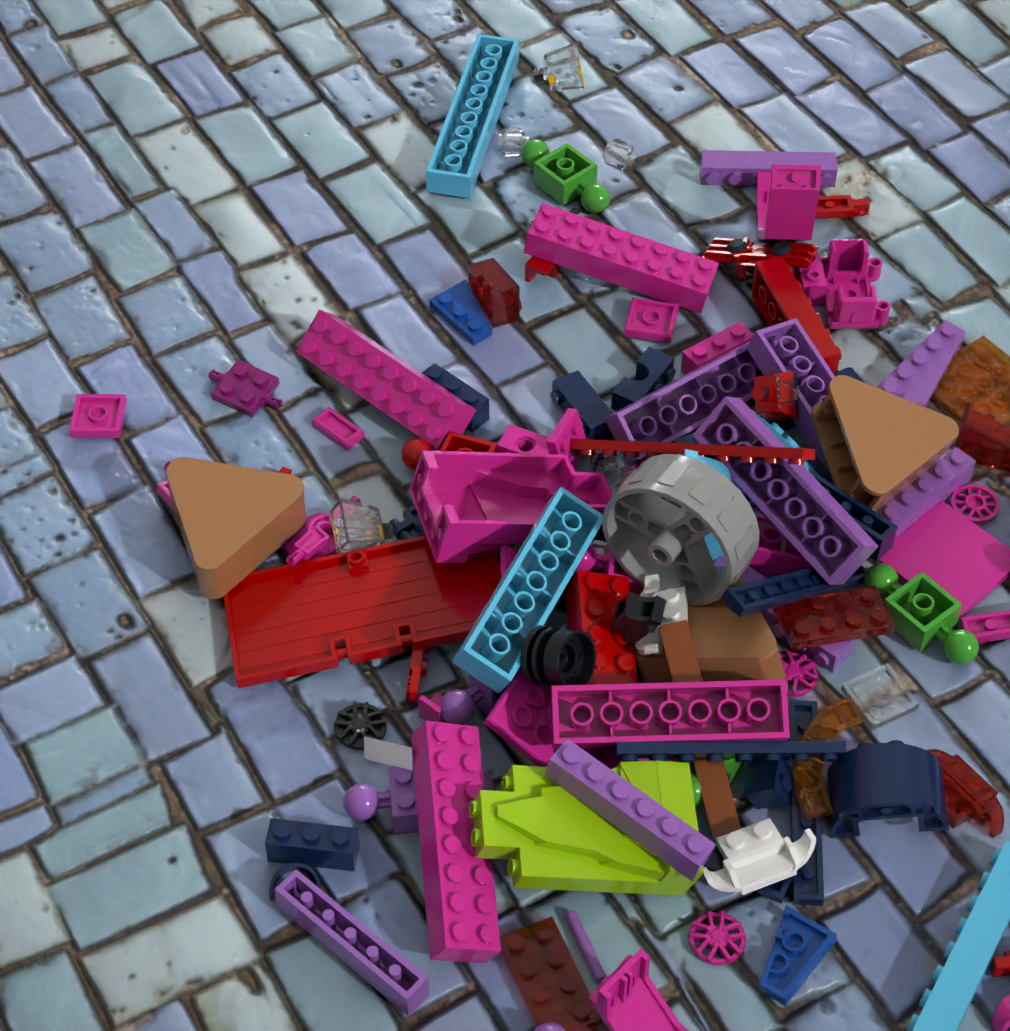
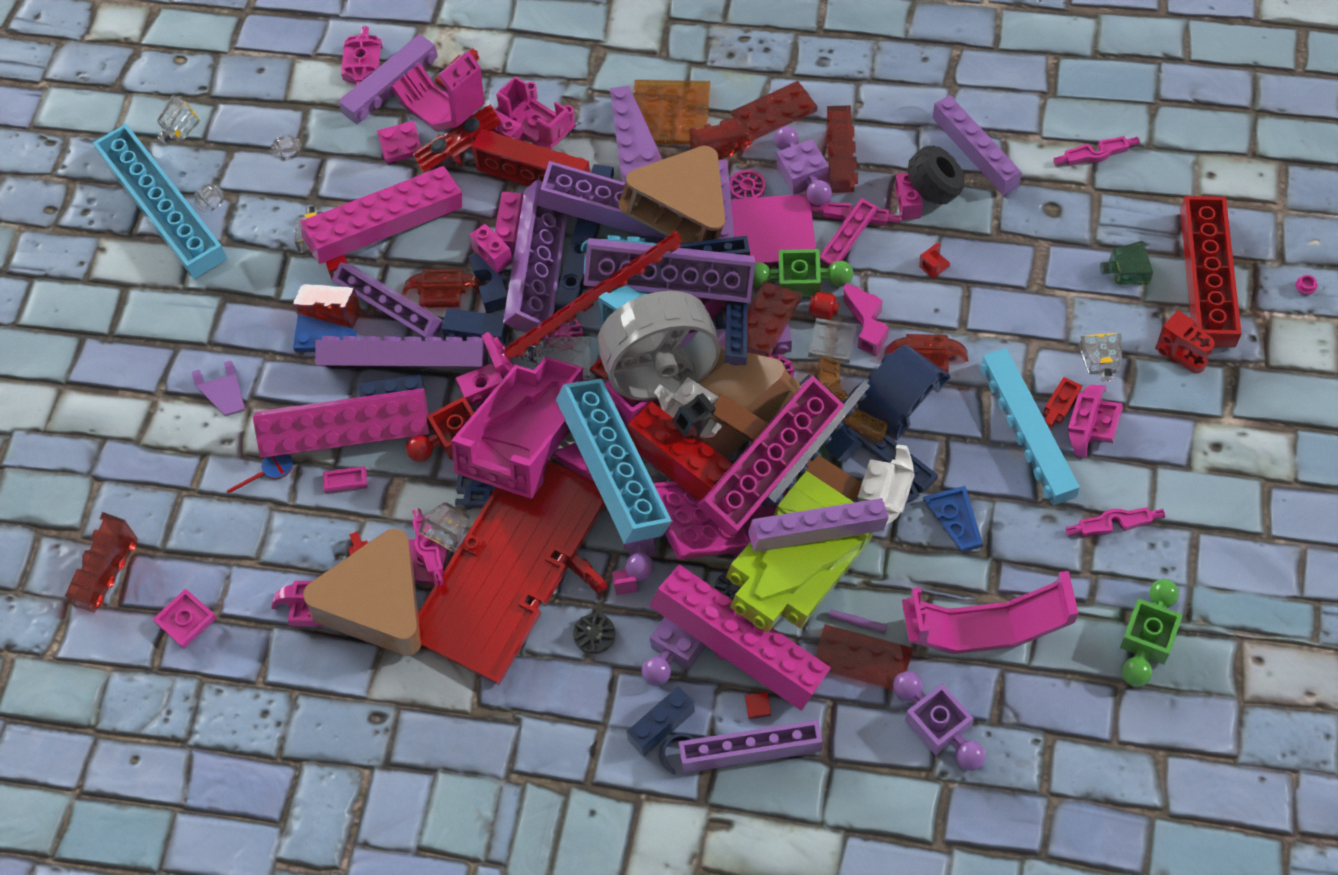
camera: 45 degrees left, 10 degrees up
magenta plate [208,359,283,417] -> none
white sticker [364,736,413,771] -> none
black wheel [520,626,596,686] -> none
bright green brick [521,139,610,213] -> none
dark pink plate [624,297,679,344] -> none
dark pink wheel [689,911,746,965] -> none
red torso [751,371,799,422] -> none
none -> clear red wedge [65,512,138,613]
none -> medium lavender flag [192,360,245,416]
none -> blue piece [227,454,293,493]
none -> medium lavender brick [315,336,488,367]
none -> medium lavender brick [332,262,443,337]
none -> dark pink plate [341,26,383,86]
none -> dark pink plate [377,121,422,164]
none -> clear red plate [402,269,483,308]
none -> dark pink brick [469,224,513,273]
none -> red tile [745,692,771,720]
none -> red head [808,292,840,321]
none -> dark pink arch [843,283,889,356]

